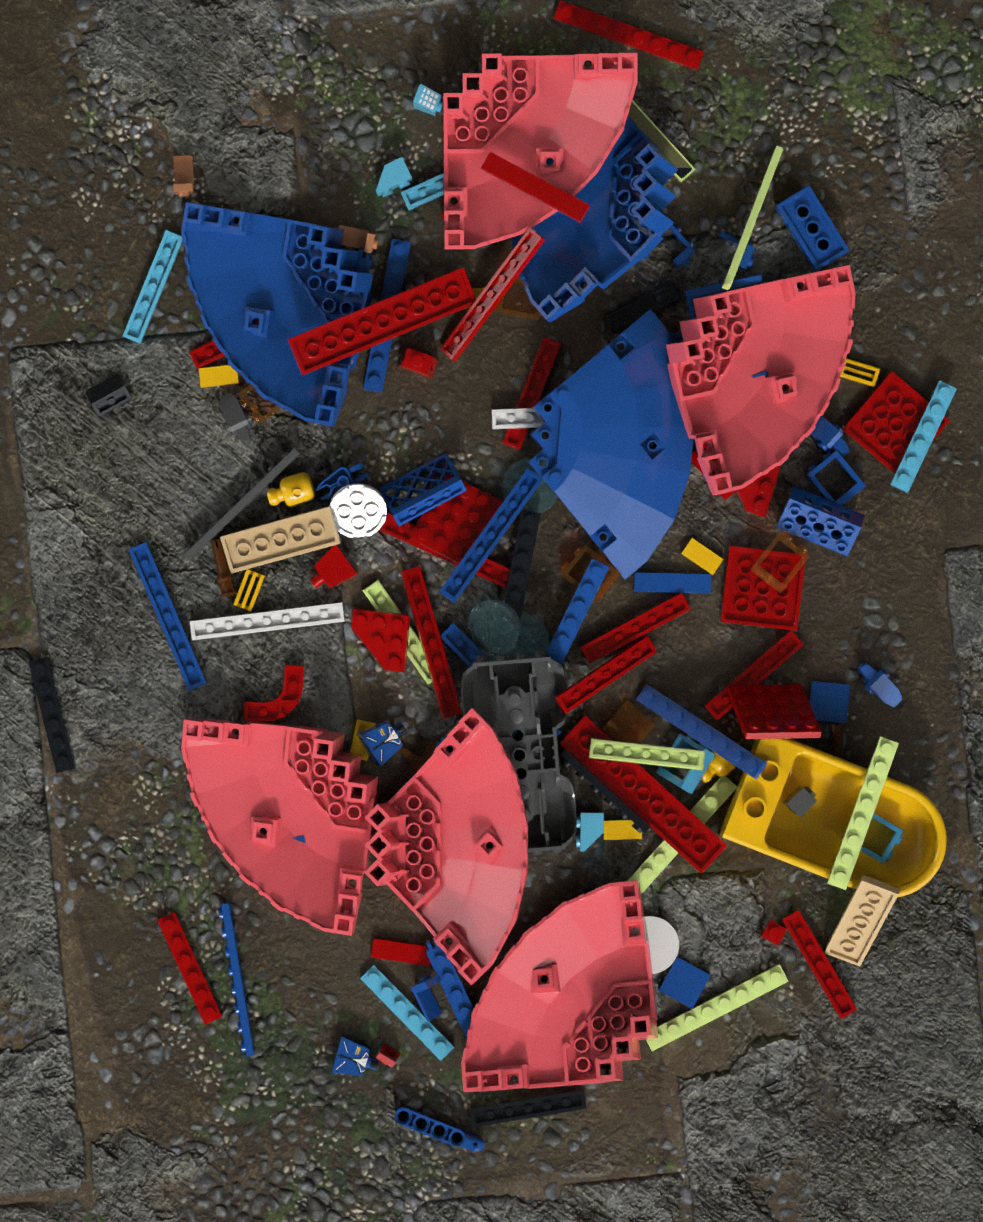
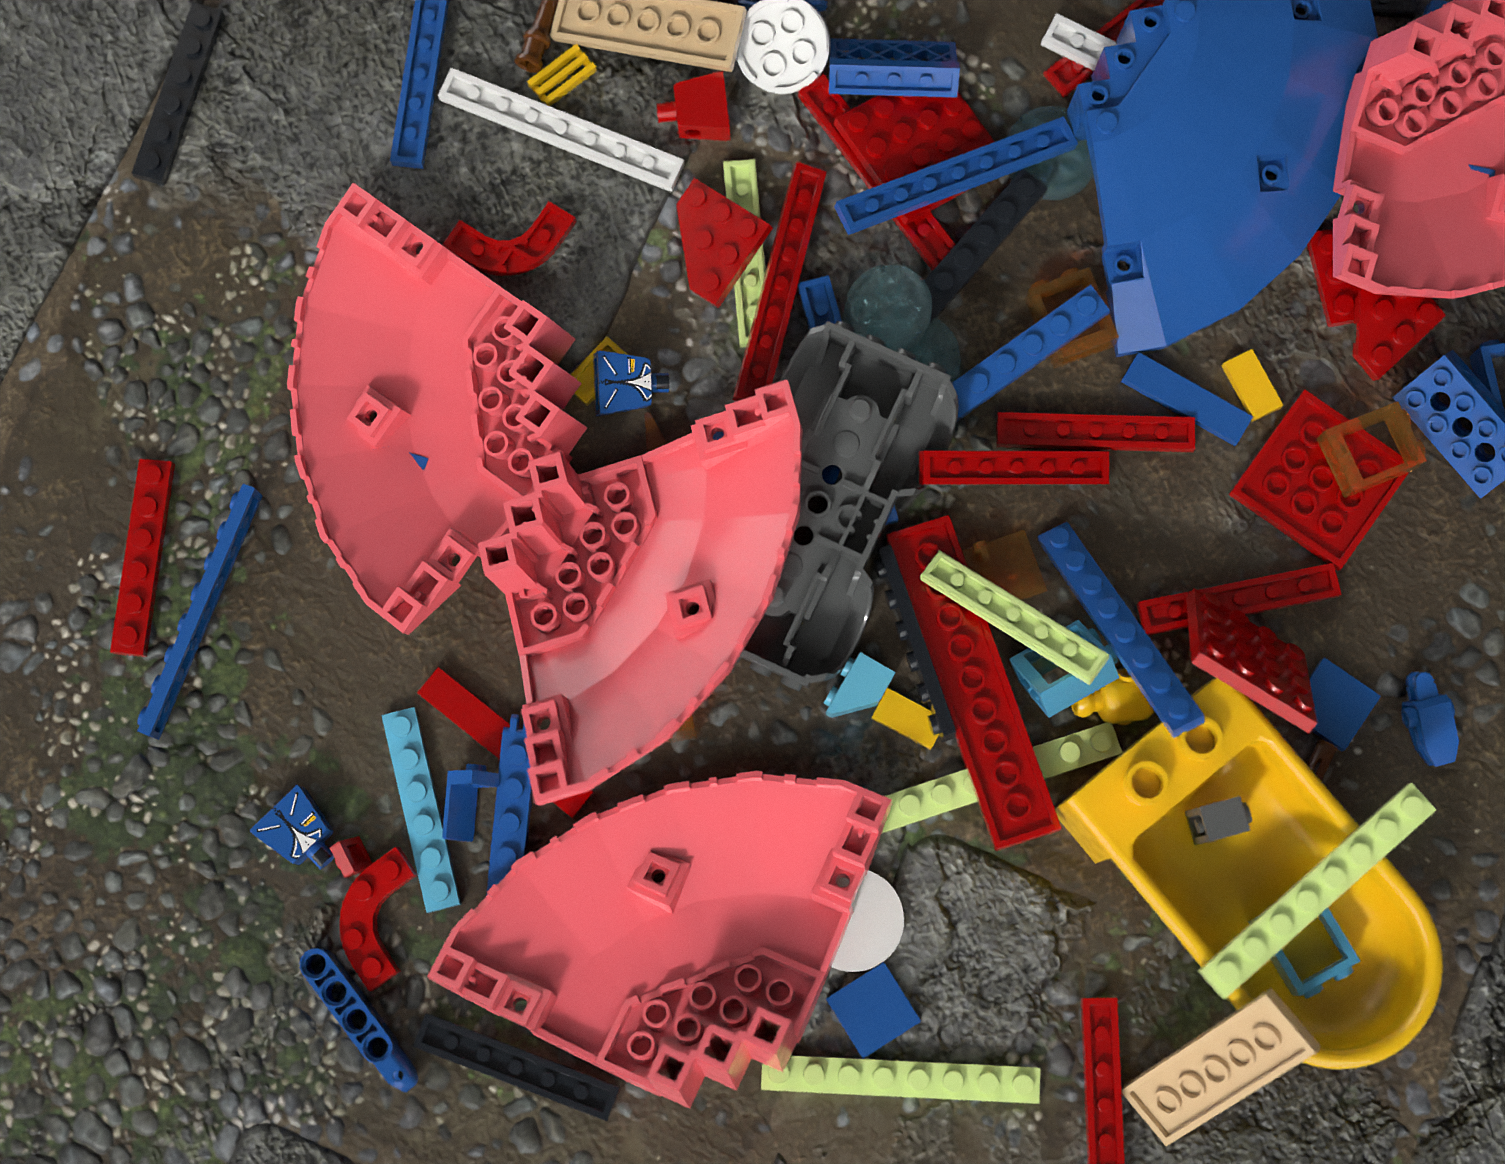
camera: 35 degrees right, 10 degrees down
red plate [761,920,787,946] -> none
none -> red plate [339,847,418,992]

